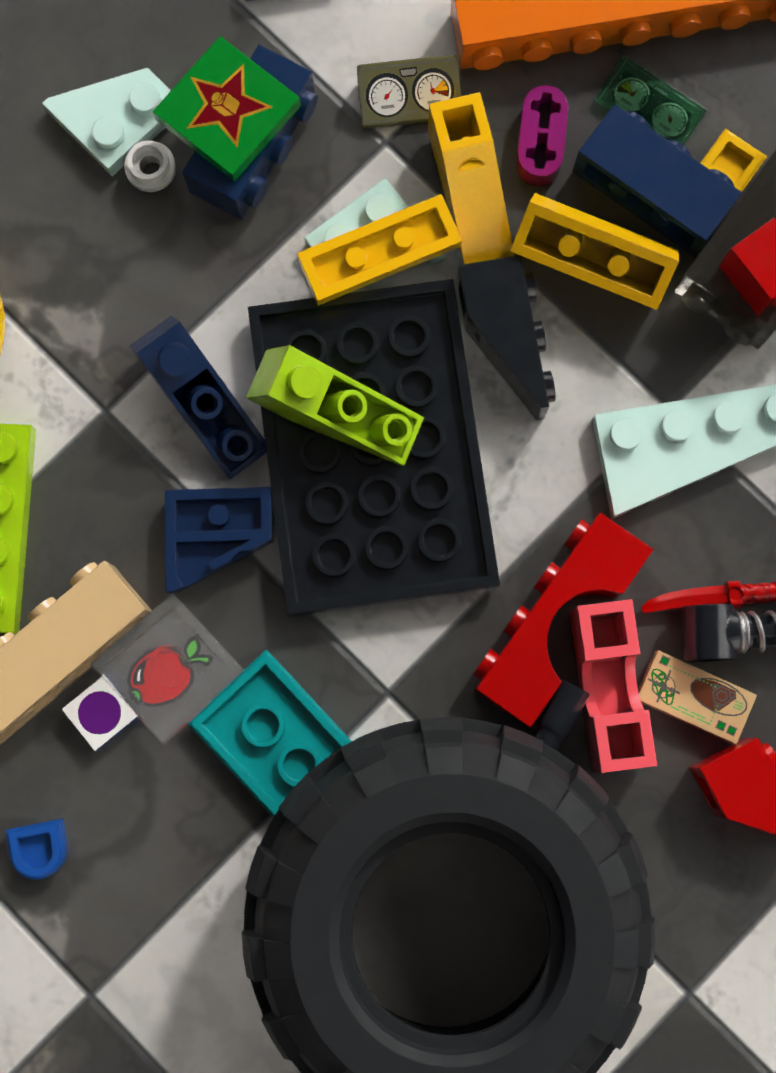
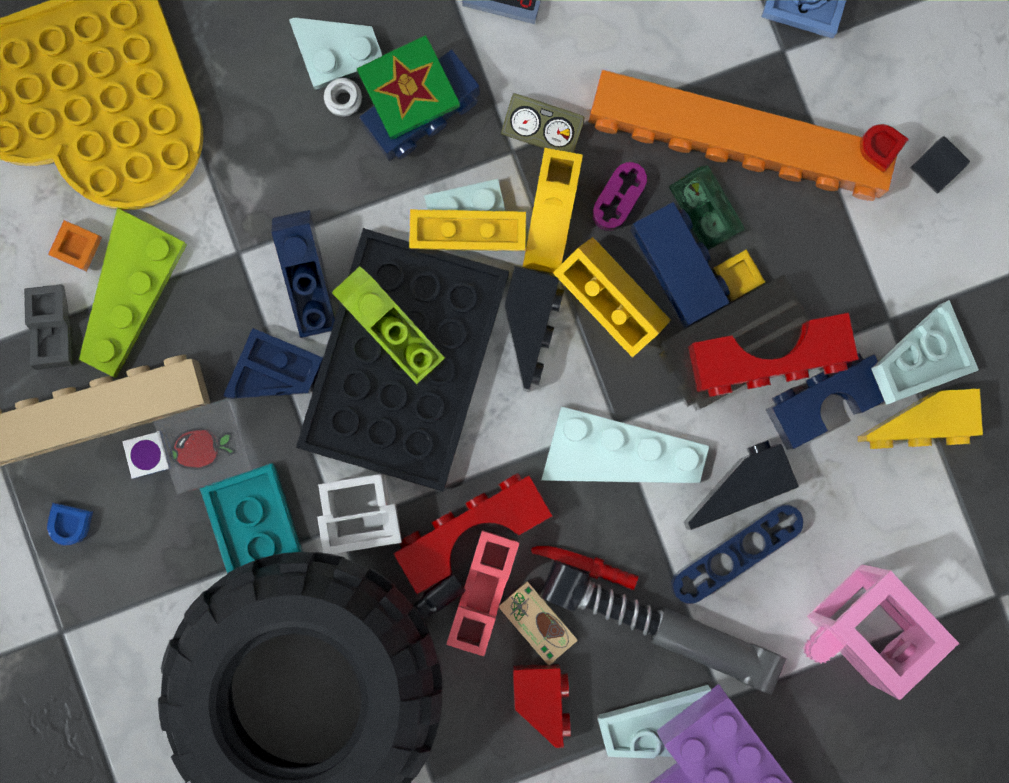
camera: 20 degrees right, 5 degrees up
none -> white plate [317,474,402,554]

